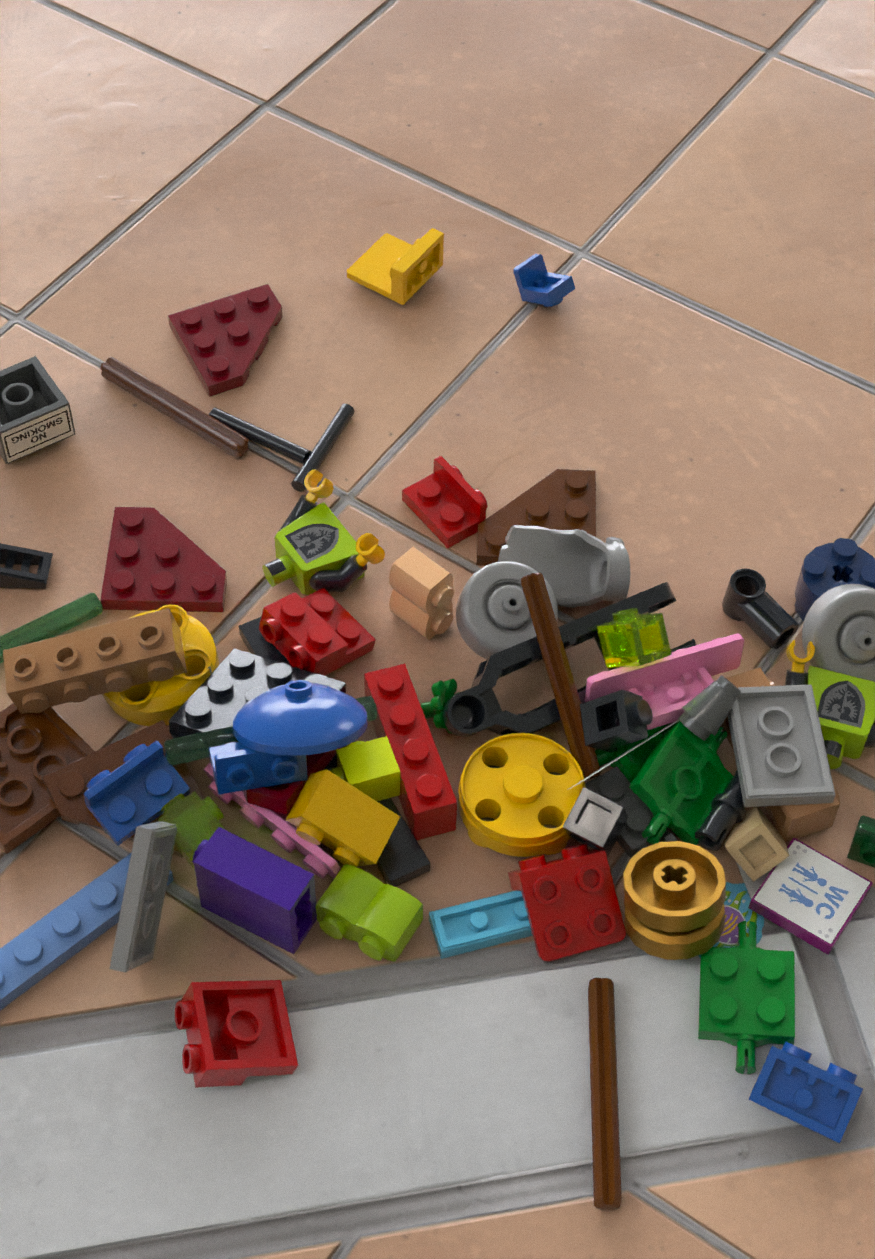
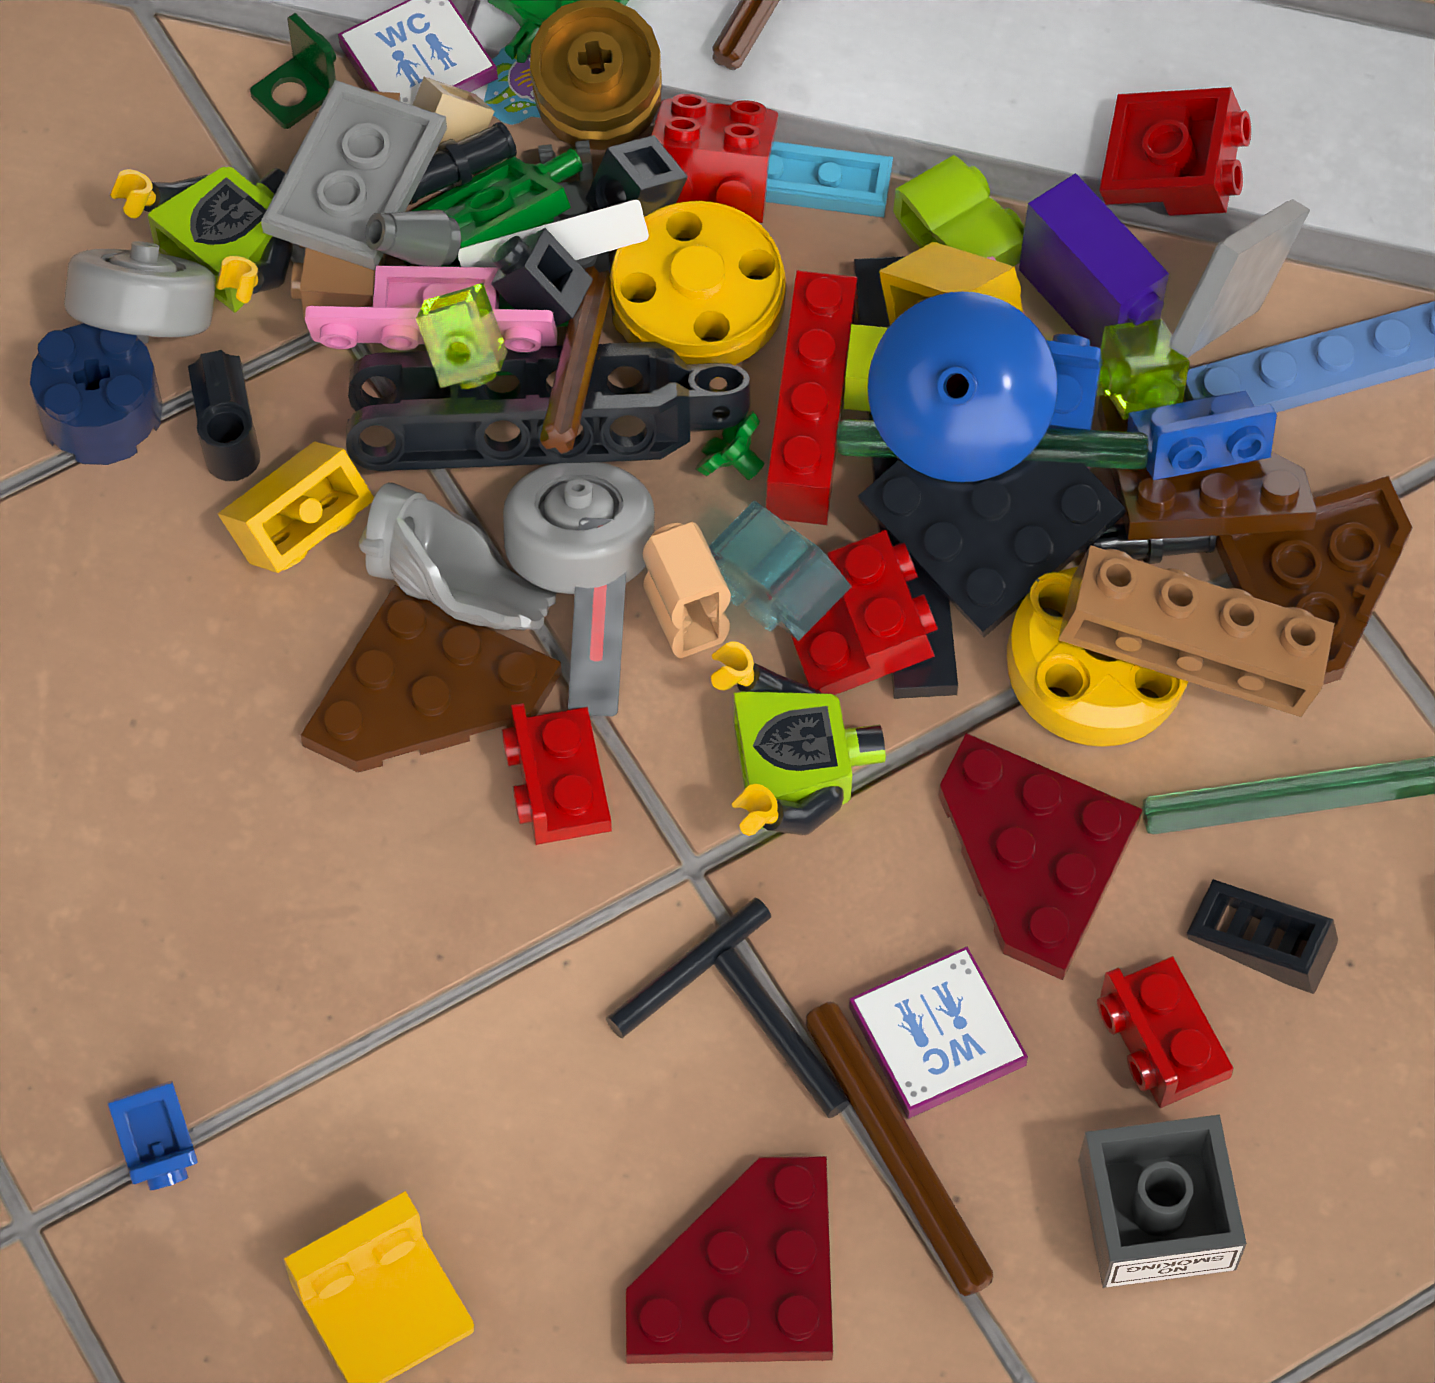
camera: 155 degrees left, 10 degrees up
none -> yellow brick [217,441,374,573]
none -> sticker [568,517,626,717]
none -> clear light blue brick [709,500,852,641]
none -> white tile [849,946,1028,1119]
none -> red bracket [1097,956,1234,1108]

